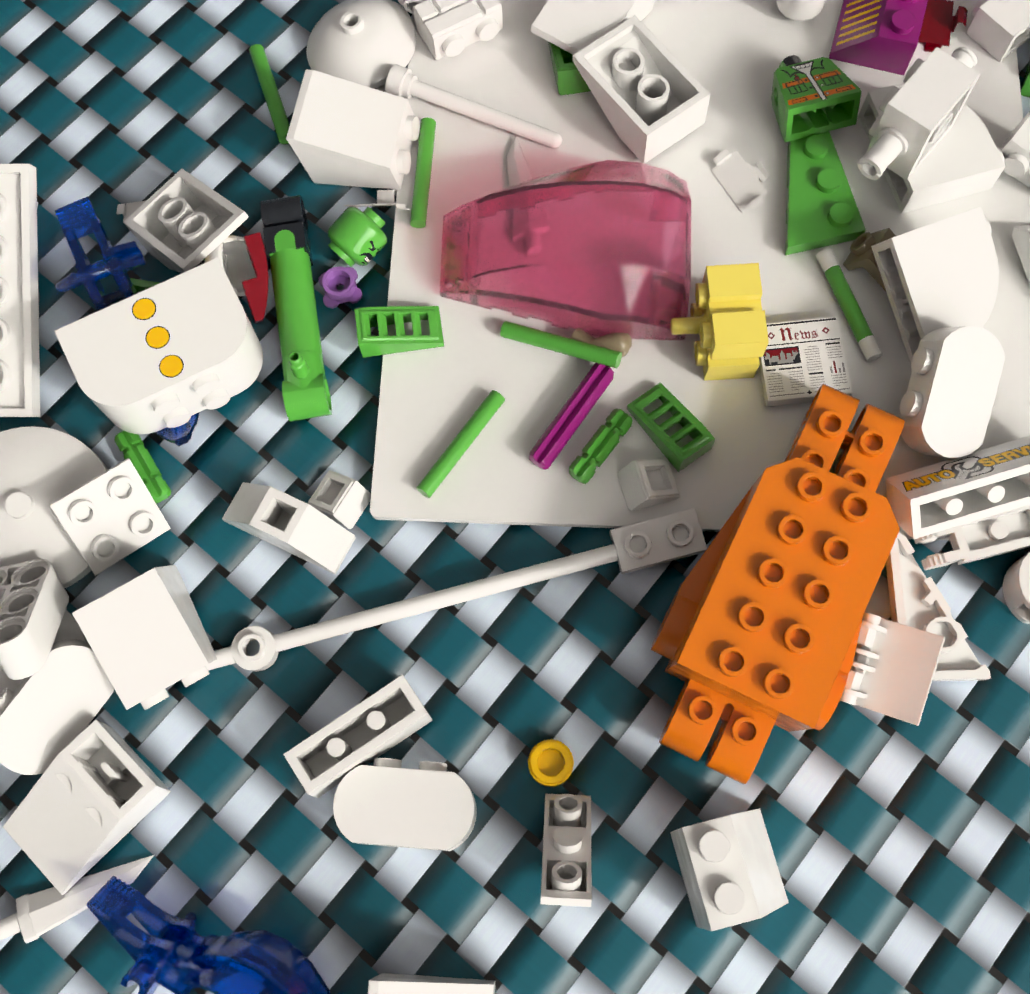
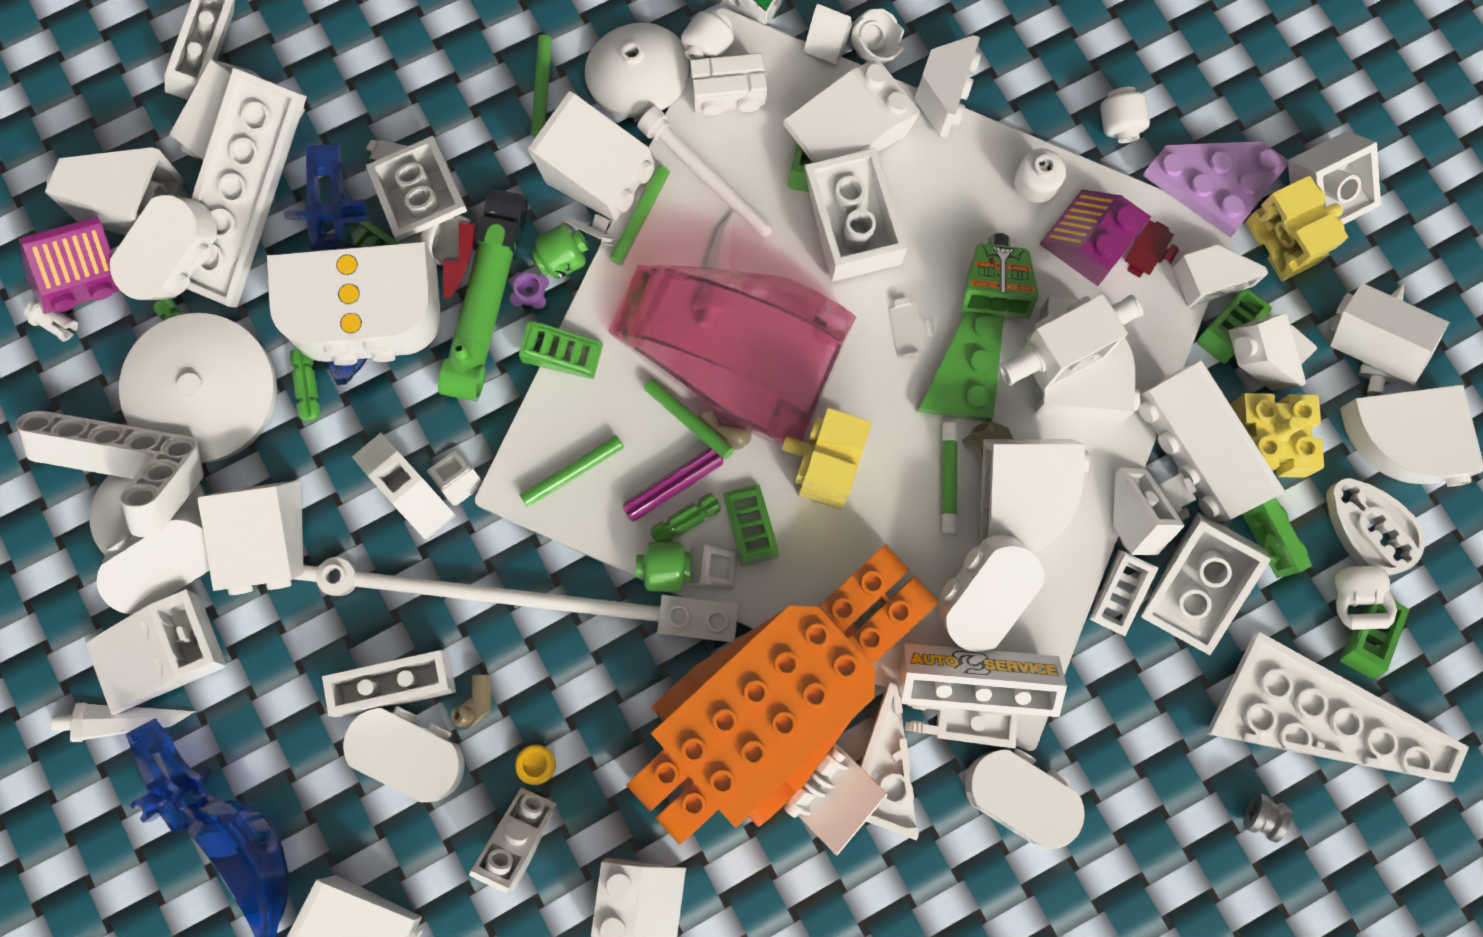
camera: 10 degrees right, 5 degrees up
white hinge [49,458,171,576] -> none
white tile [759,316,853,407] -> none
none -> dark tan arm [450,675,492,729]
none -> bright green head [636,541,691,592]

